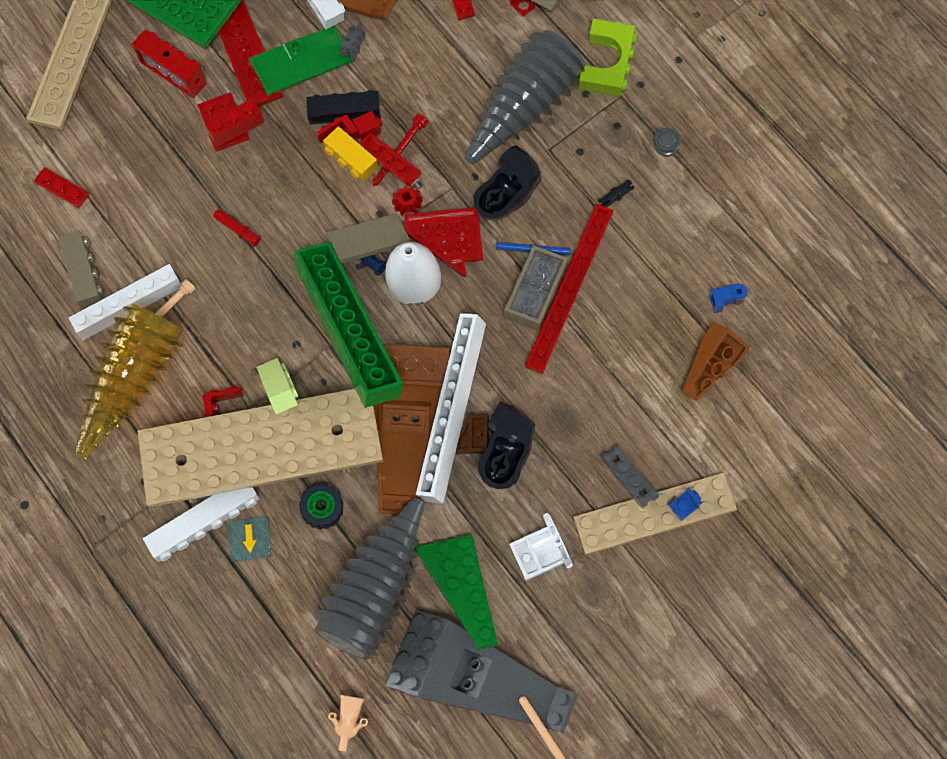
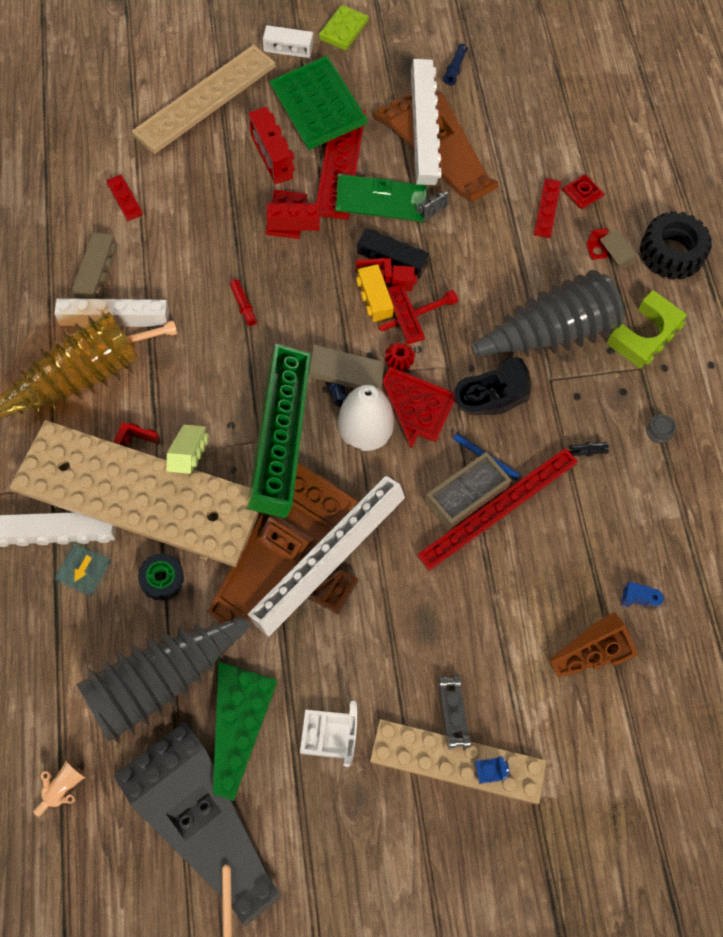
camera: 20 degrees right, 5 degrees down
black piece [478,401,535,489] -> none

